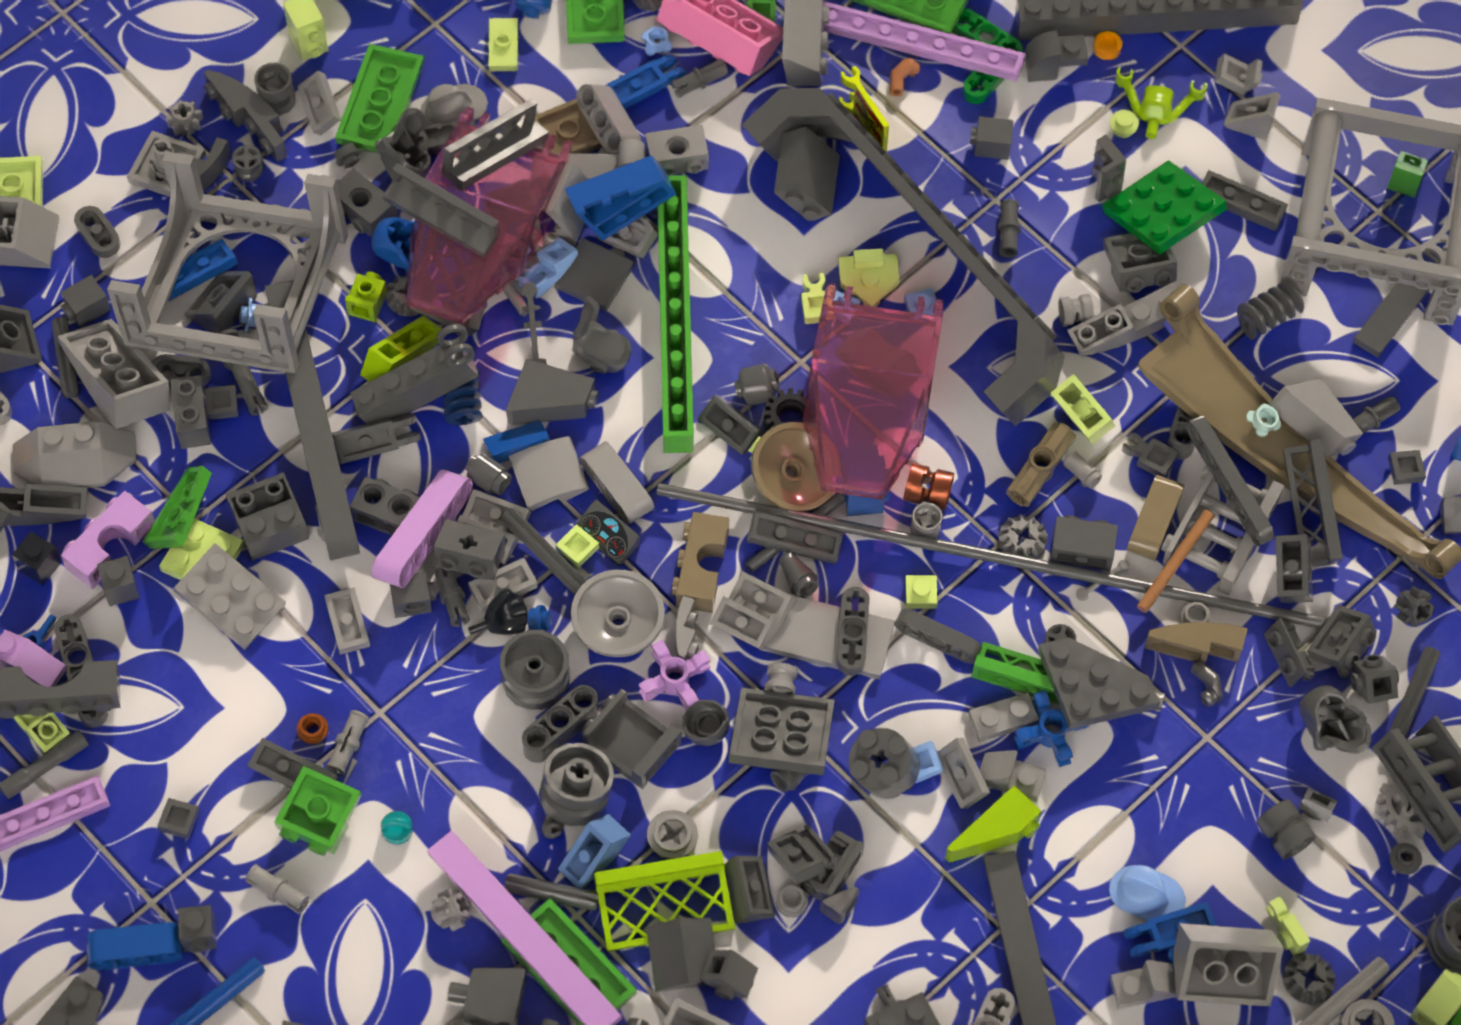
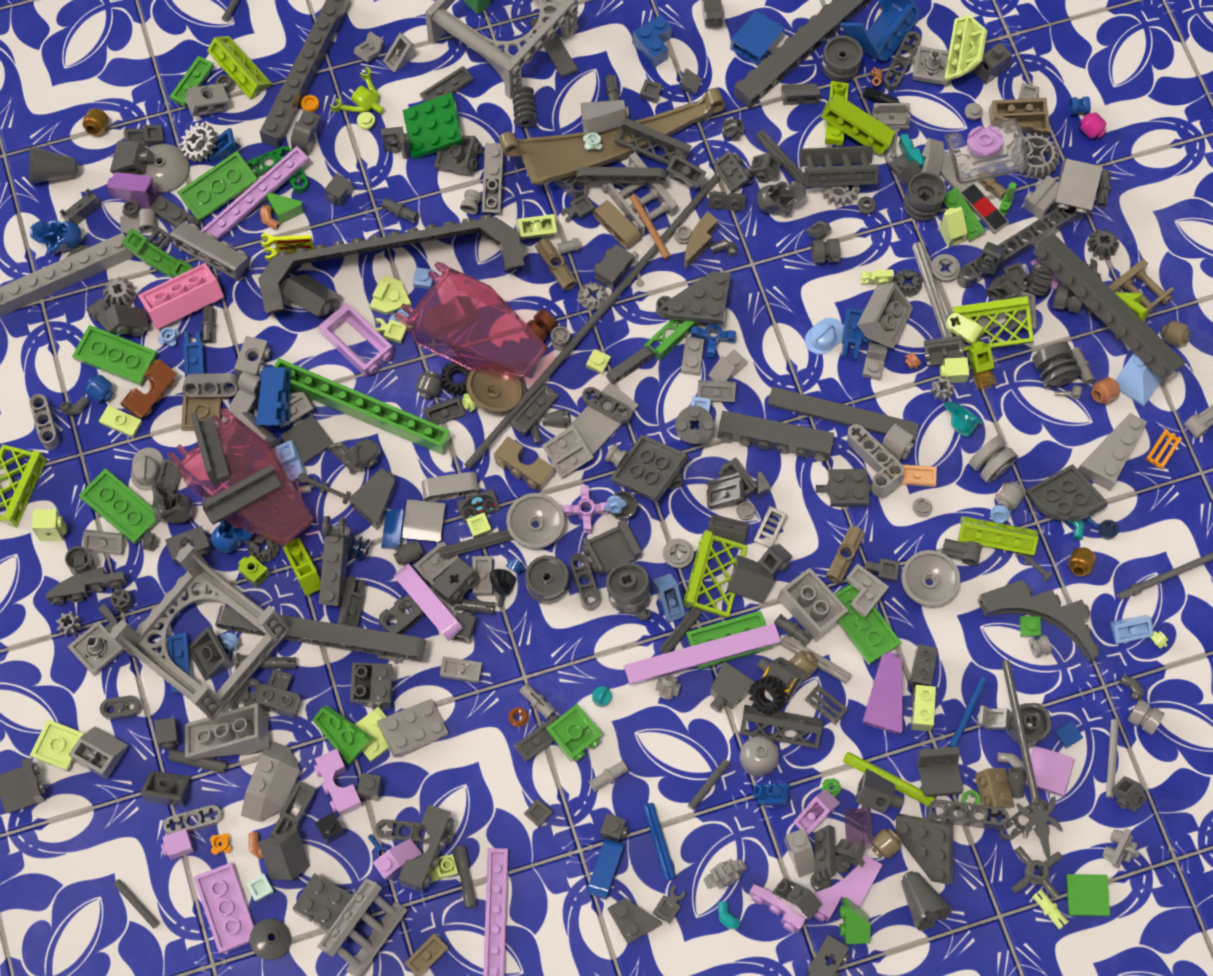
camera: 65 degrees left, 5 degrees up
light grey slope [676,596,699,661] -> none
lime slope [945,785,1042,863] -> none
none -> dark orange arch [120,359,177,418]
none -> bright green slope [267,192,305,224]
none -> lavender piece [319,302,394,377]
none -> light blue plate [604,495,626,514]
none -> dark grey brick [717,410,834,461]
none -> light grey slope [754,506,787,548]

